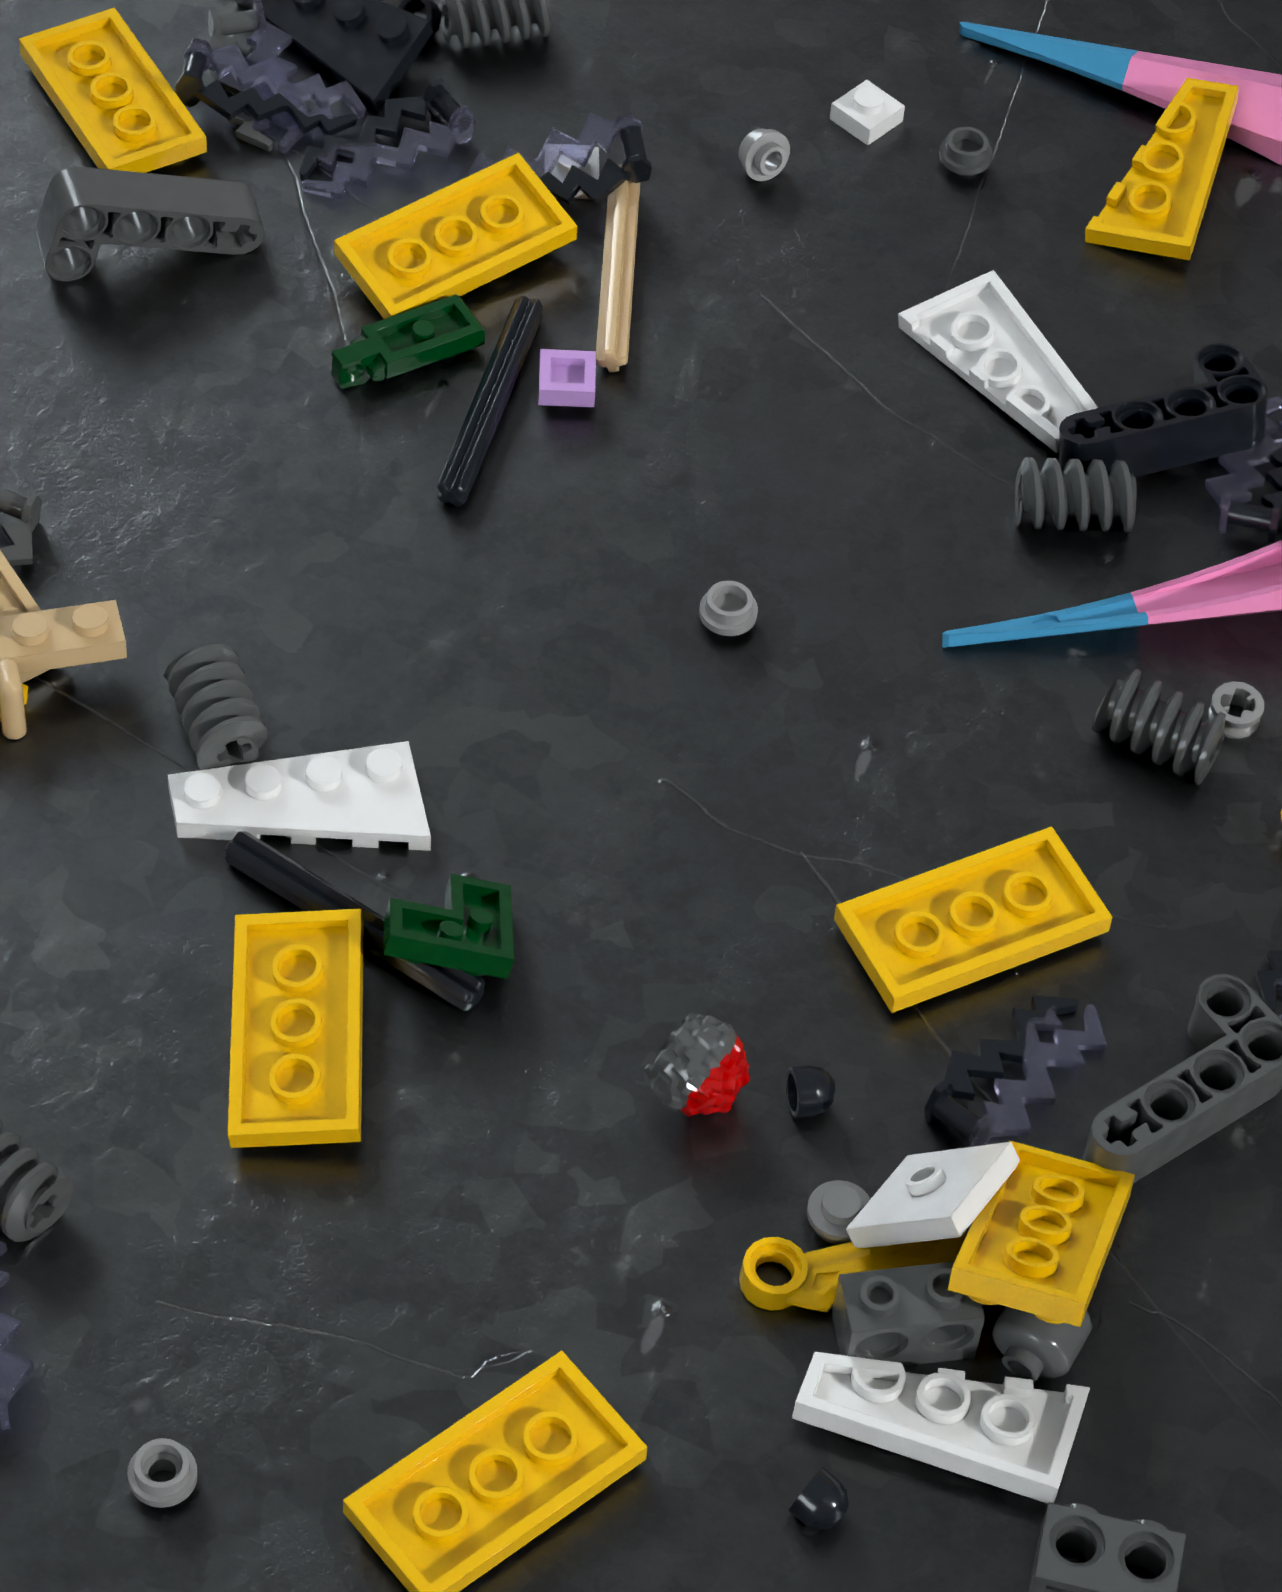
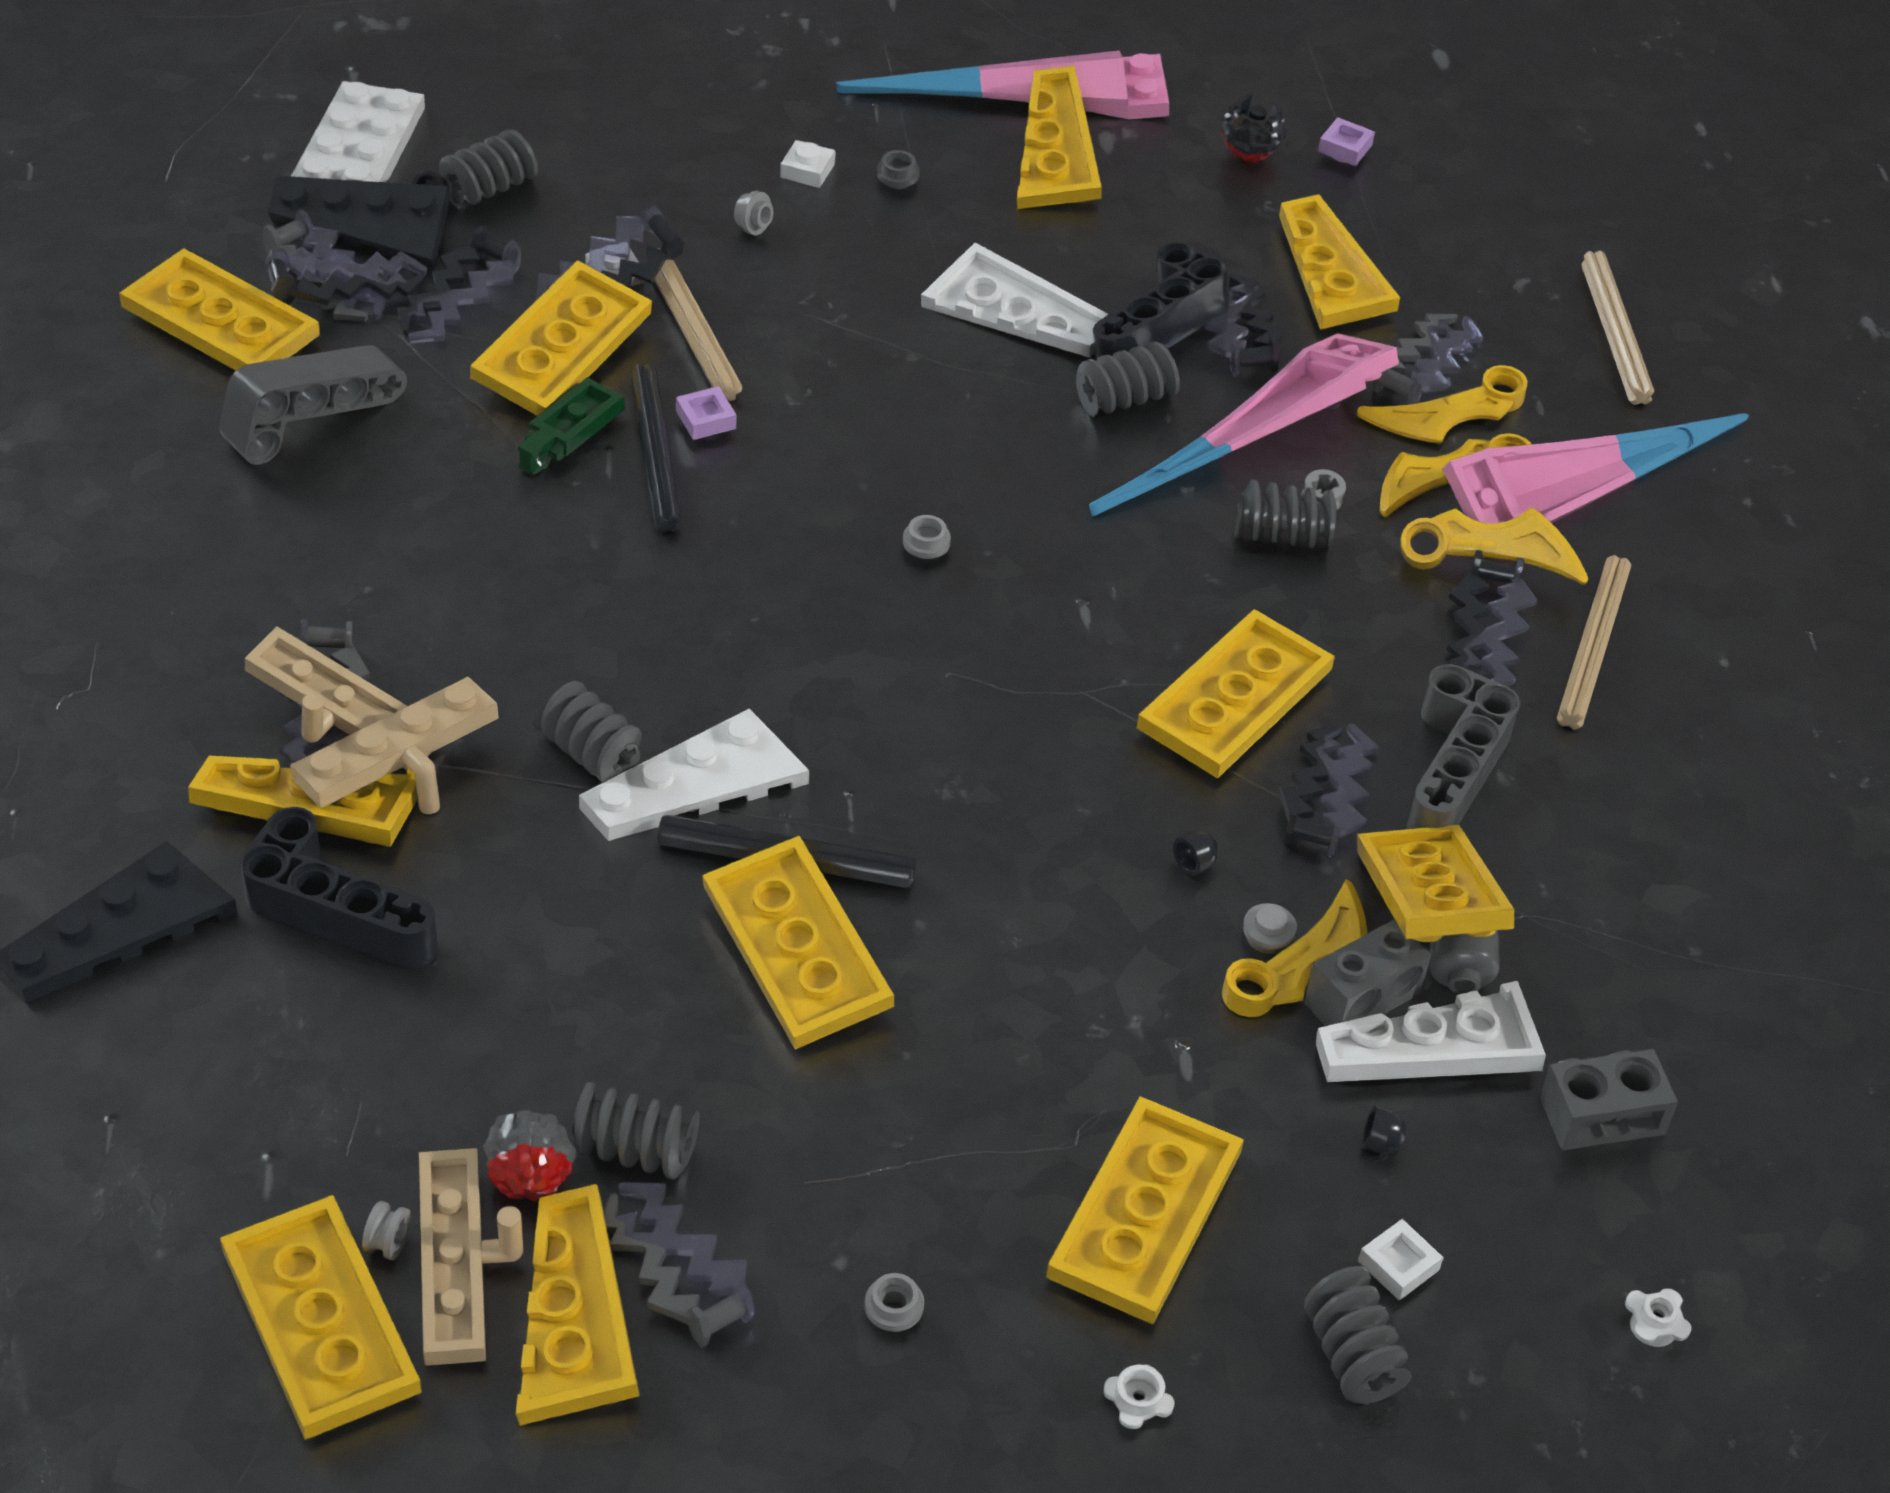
camera: 25 degrees left, 5 degrees down
dark green plate [384,874,514,979] -> none
dark grey piece [644,1013,751,1117] -> none
white plate [846,1142,1020,1249] -> none

